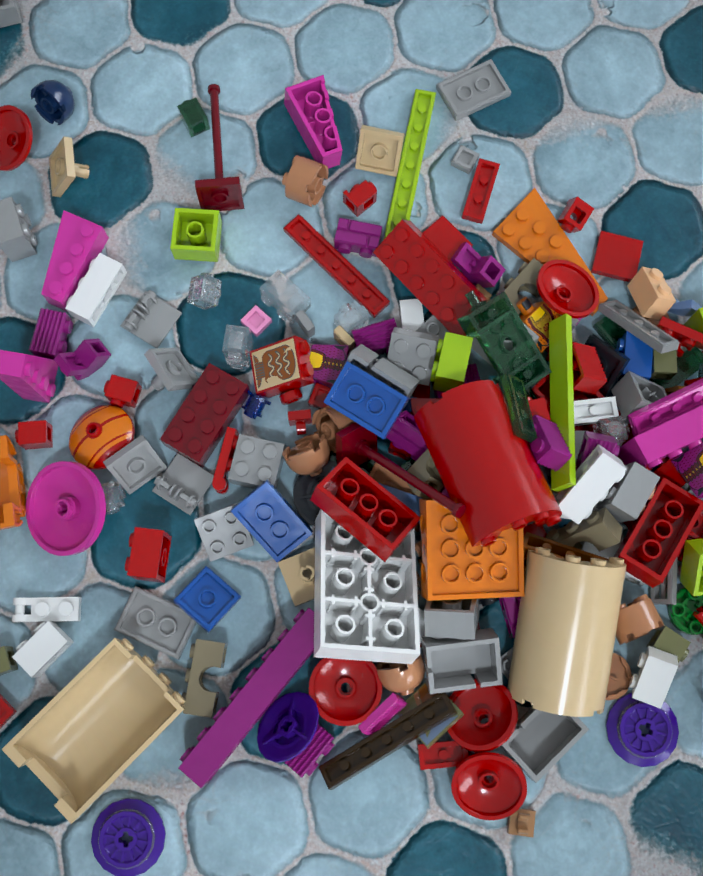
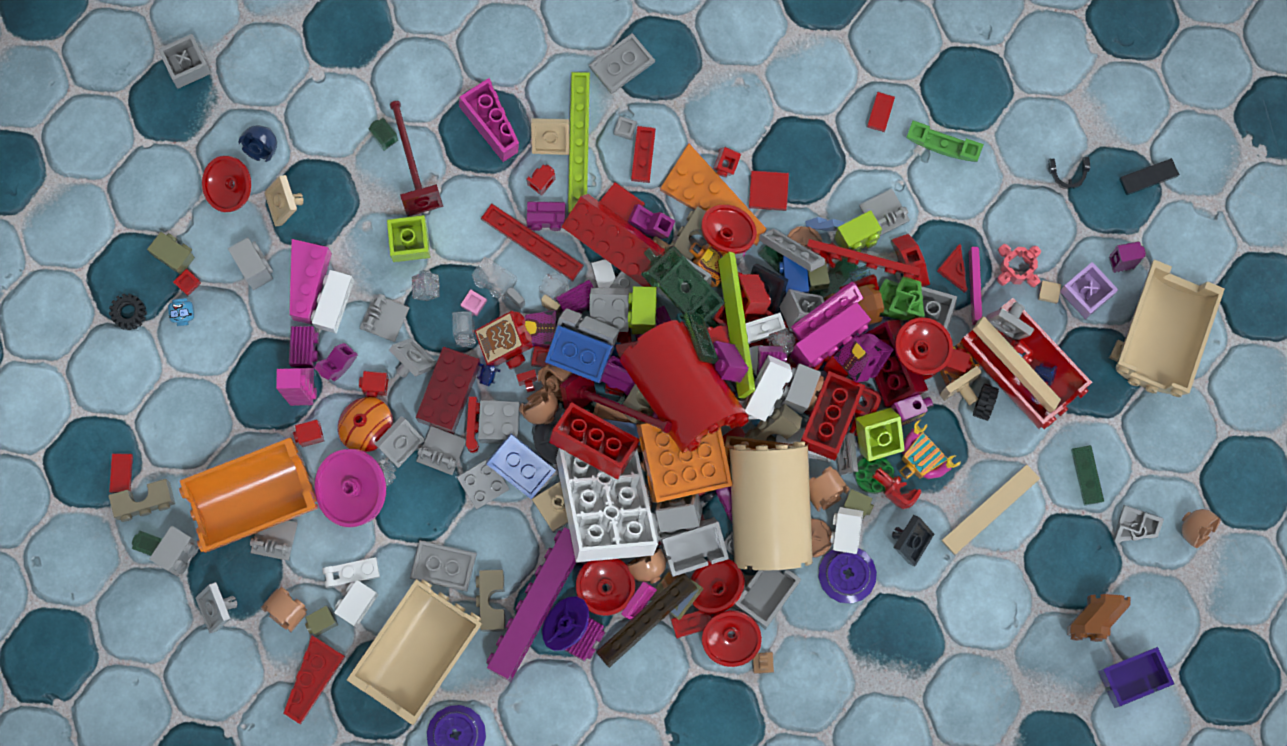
camera: 10 degrees left, 0 degrees up
red brick [125,527,172,583] -> none
blue tile [173,566,241,633] -> none
nougat brick [282,155,329,207] -> none
light nougat brick [627,267,676,320] -> none

